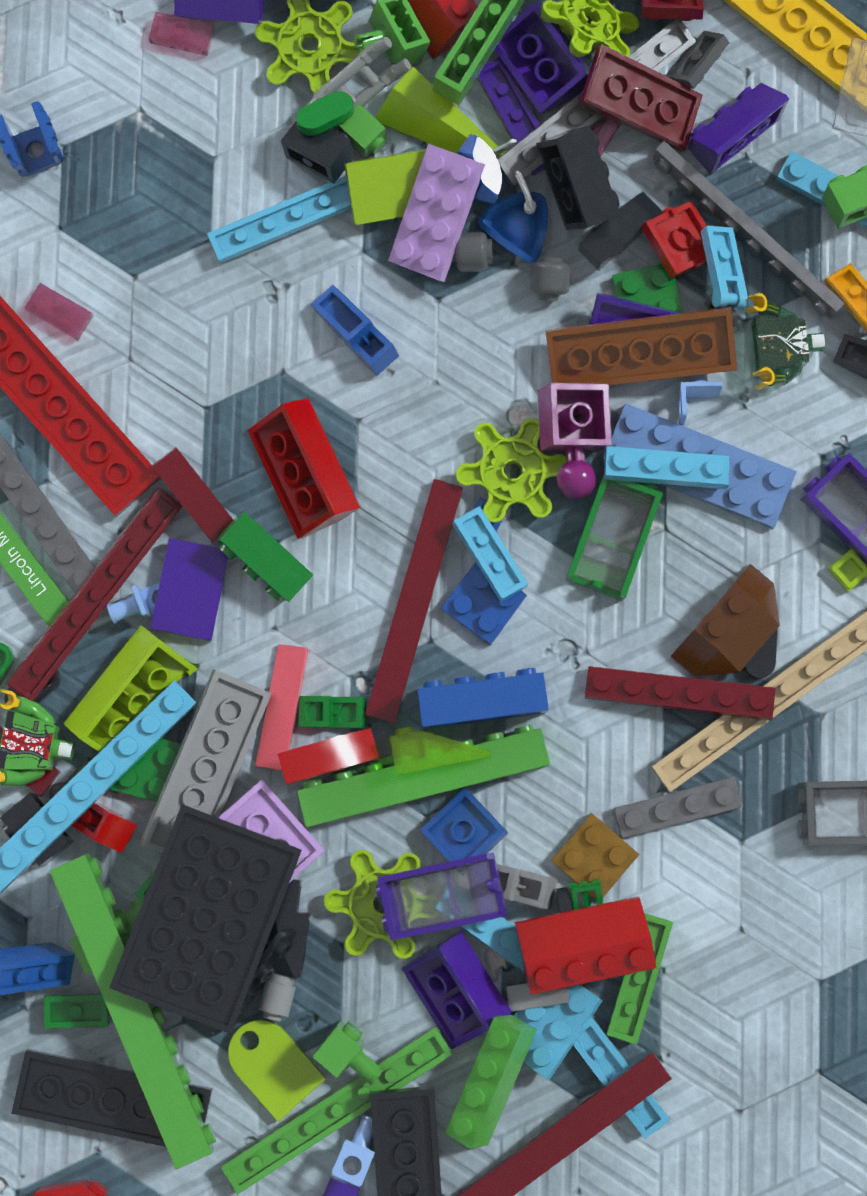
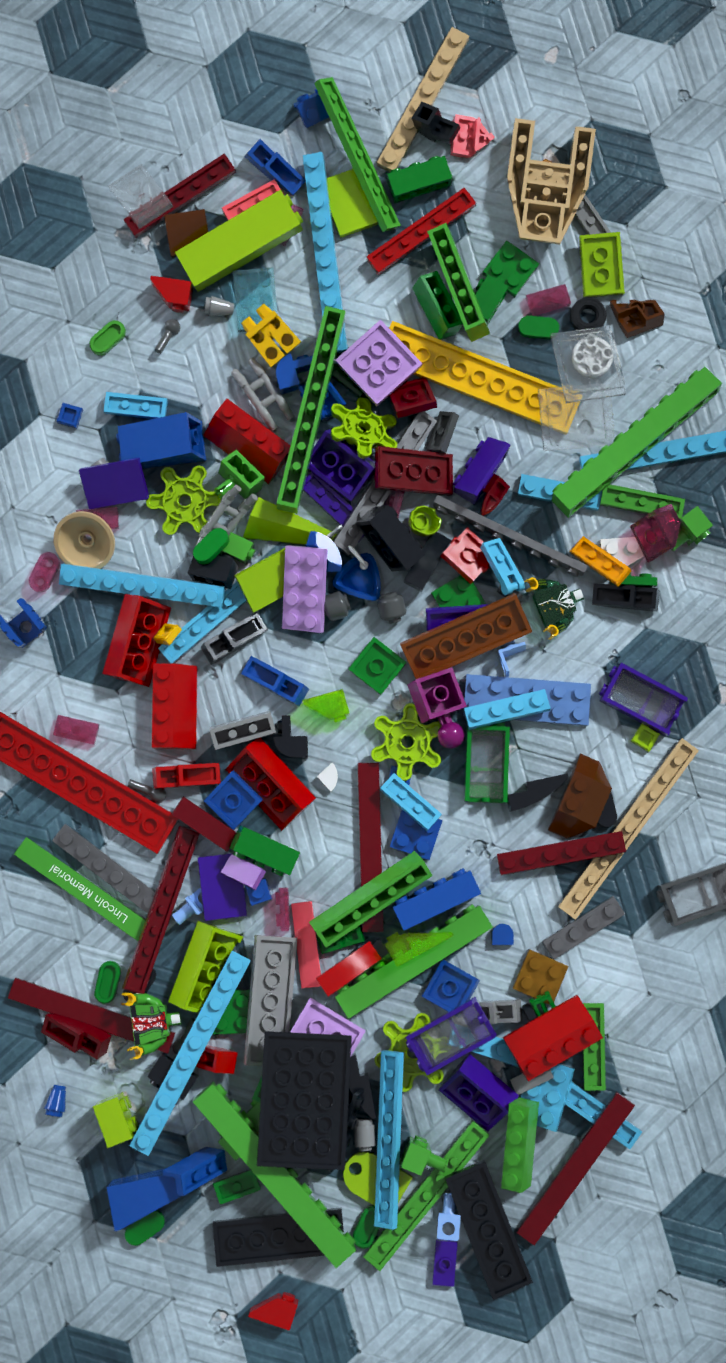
camera: 20 degrees left, 0 degrees up
none -> clear pink plate [29,552,60,593]
none -> tan dish [53,511,115,569]
none -> medium azure plate [59,563,225,607]
none -> red slope [102,594,171,687]
none -> dark grey bar [127,779,166,803]
none -> red slope [152,663,197,749]
none -> red slope [152,763,221,789]
none -> yellow tile [153,623,182,645]
none -> black slope [200,612,268,665]
none -> blue plate [204,770,263,830]
none -> light grey brick [209,710,276,750]
none -> medium lavender tile [221,854,266,890]
none -> blue brick [245,879,273,906]
none -> black brick [274,715,308,759]
none -> clear pink plate [275,888,290,931]
none -> clear neon green slope [302,689,350,723]
none -> bright green brick [309,851,433,948]
none -> white tile [317,763,338,792]
none -> green plate [348,637,407,695]
none -> green tile [353,1205,380,1249]
none -> medium azure plate [374,1050,404,1230]
none -> lime hair [408,505,442,537]
none -> dark red plate [481,474,510,516]
none -> blue tile [492,923,514,945]
none -> black slope [507,773,569,812]

